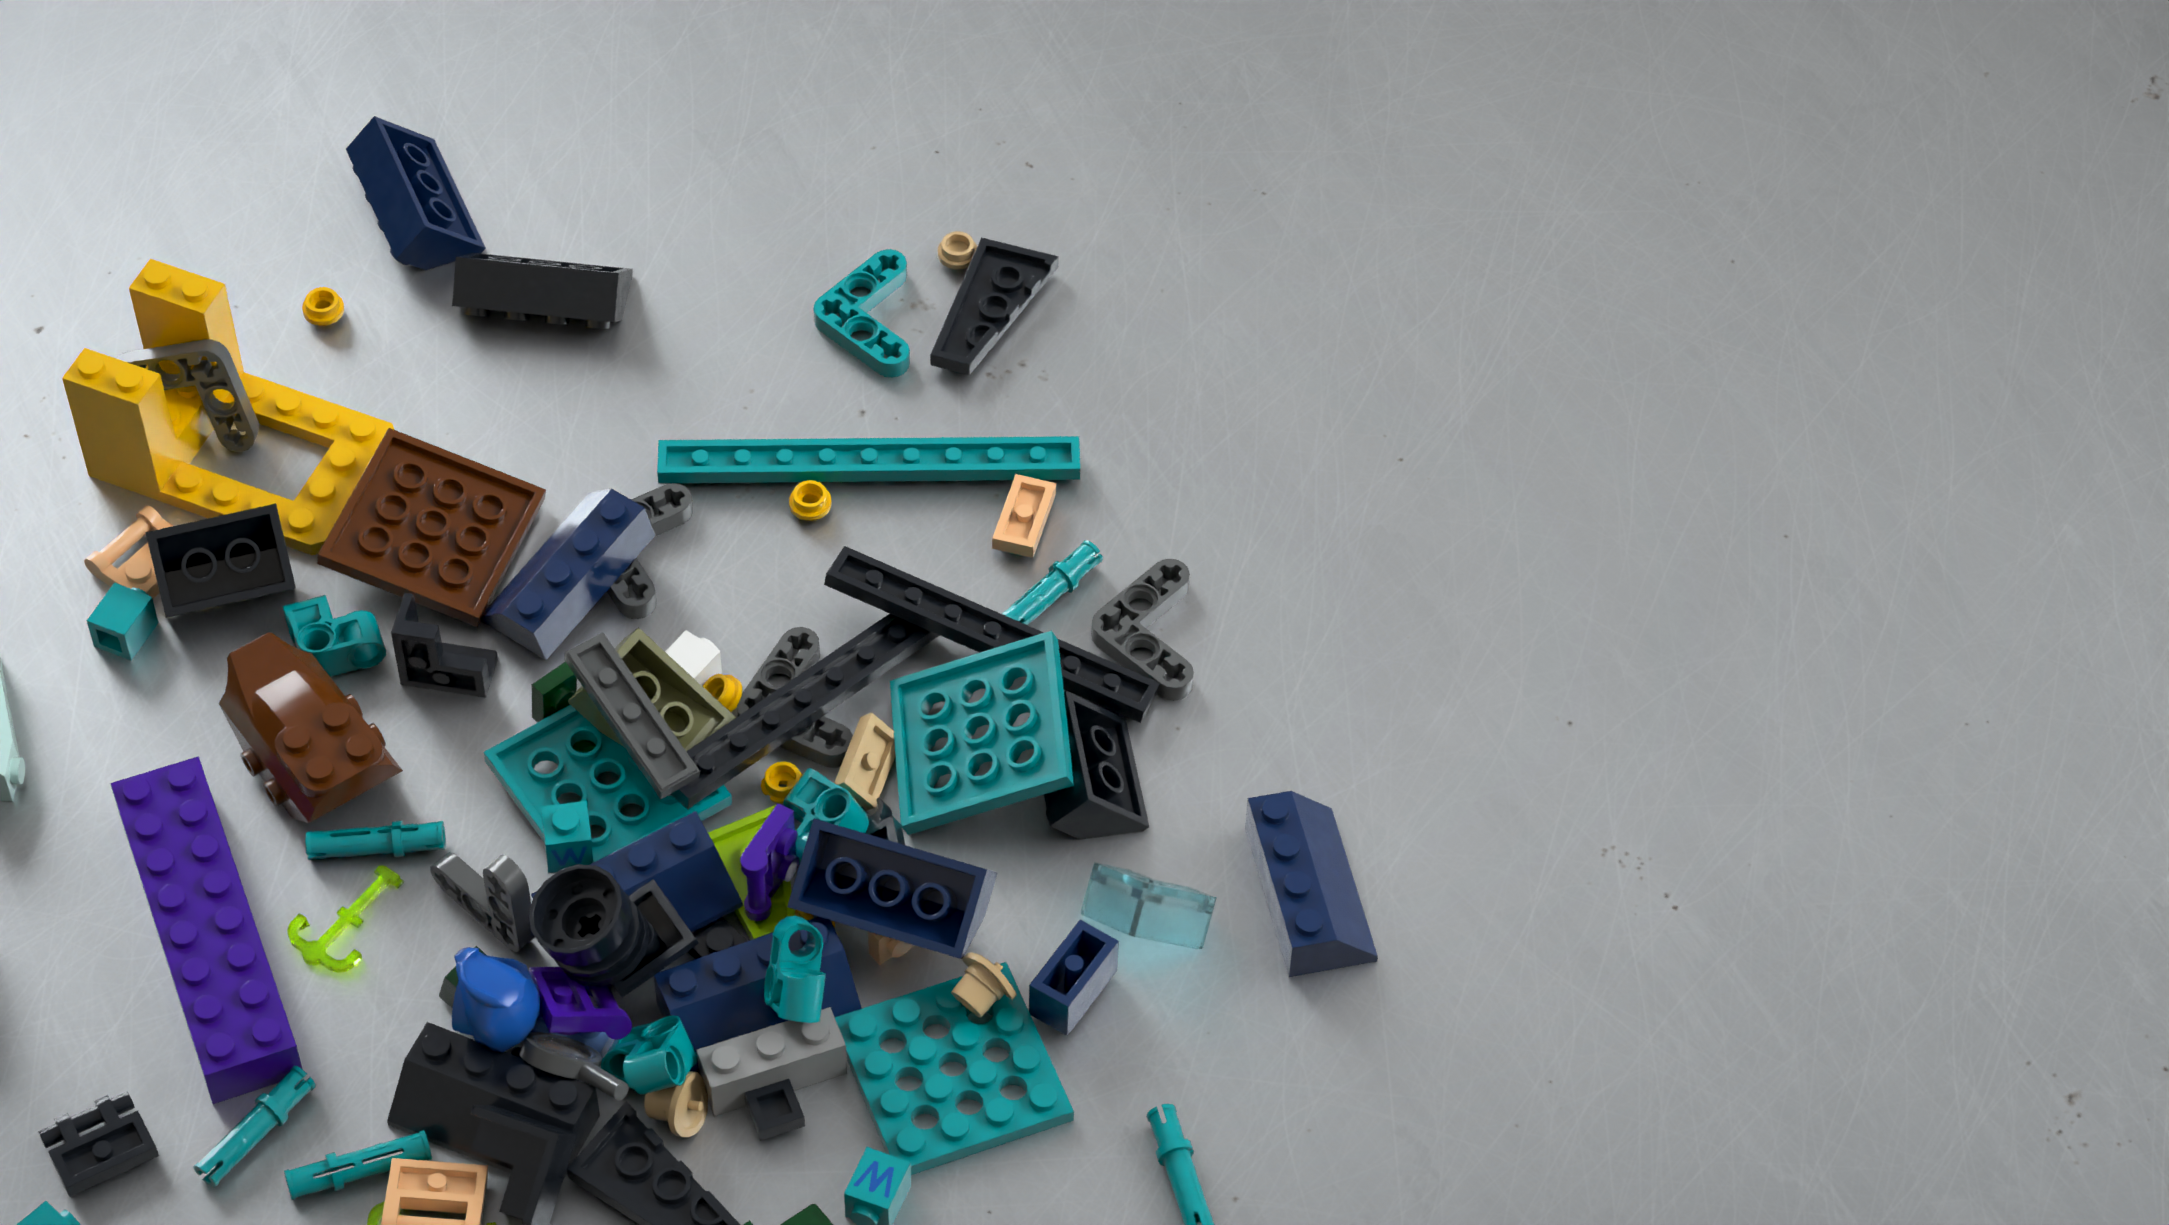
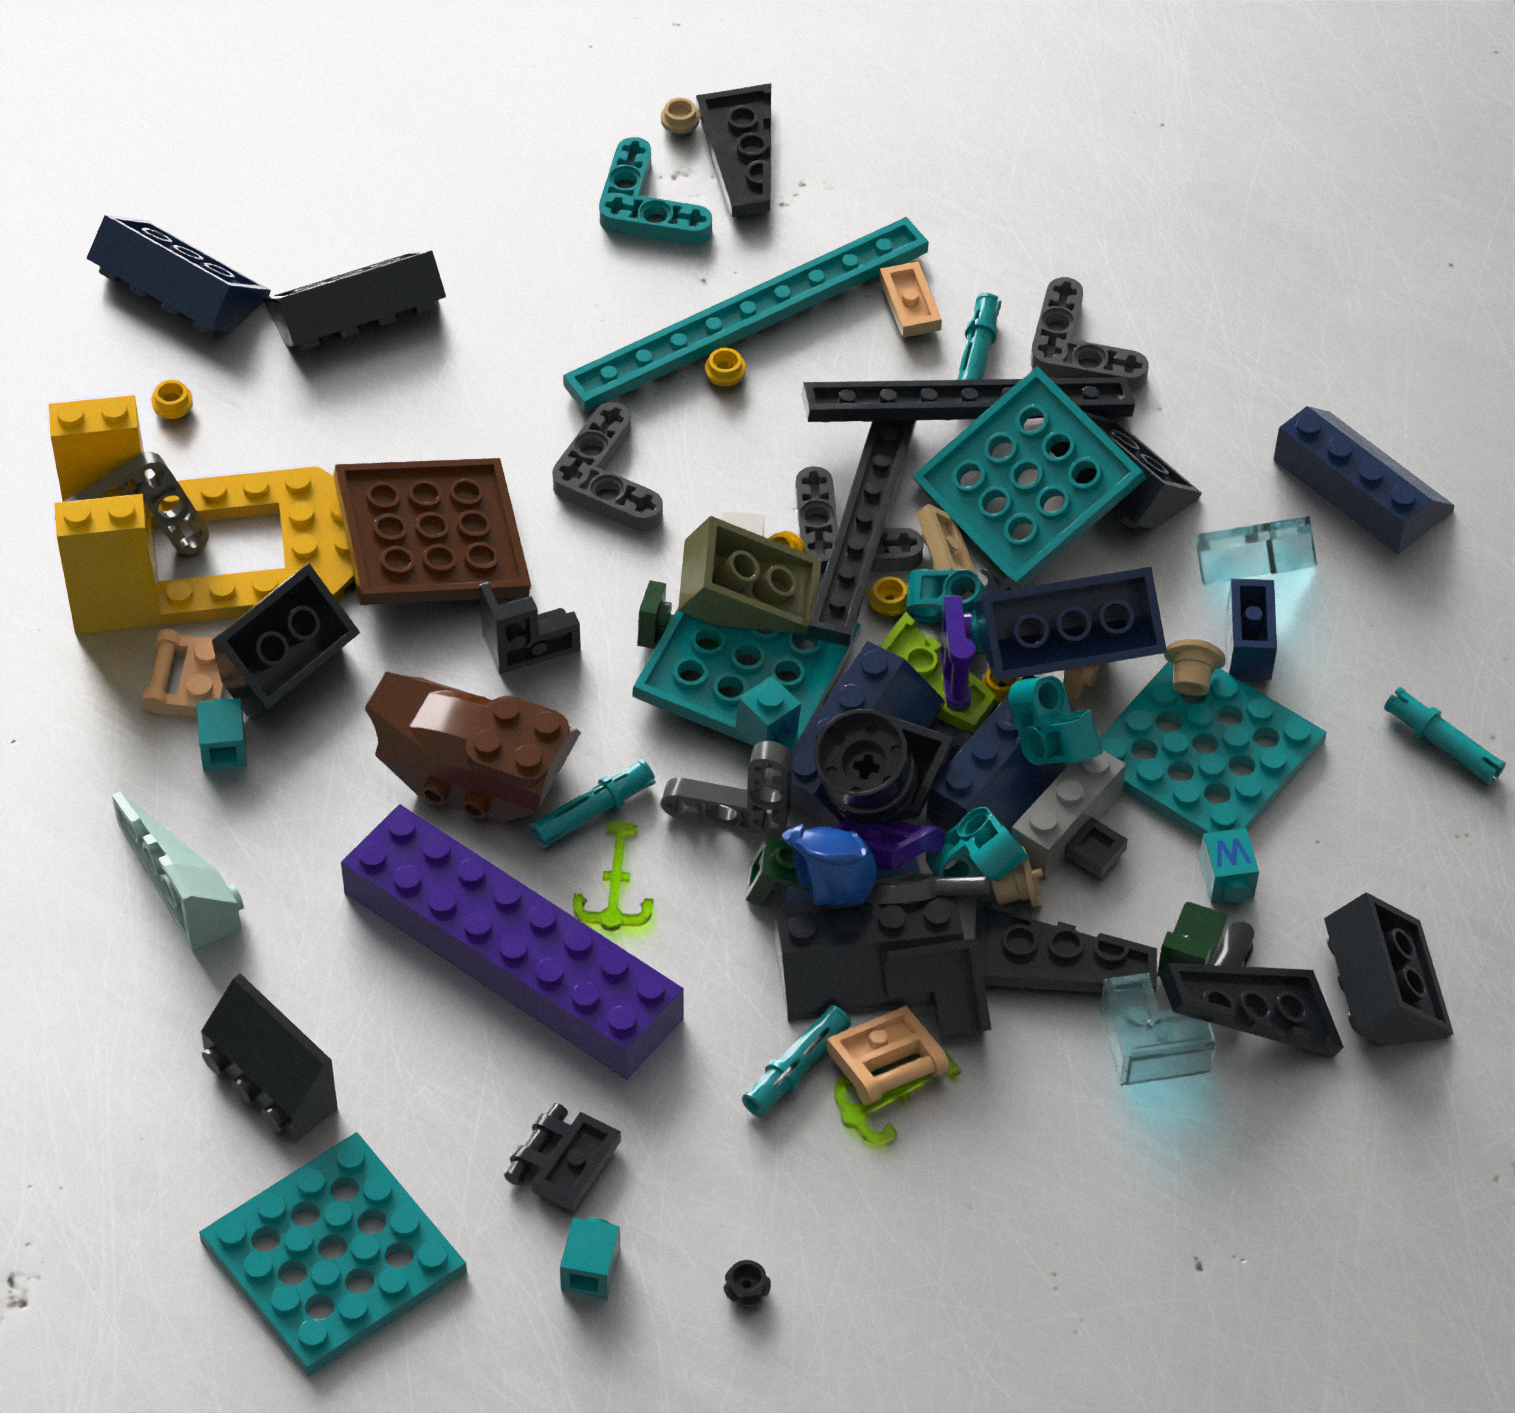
camera: 30 degrees left, 0 degrees up
teal pin [193,1066,316,1188] -> none
teal piece [283,595,386,677] -> none
dark blue slope [481,488,655,660] -> none
dark grey tile [564,632,700,799] -> none

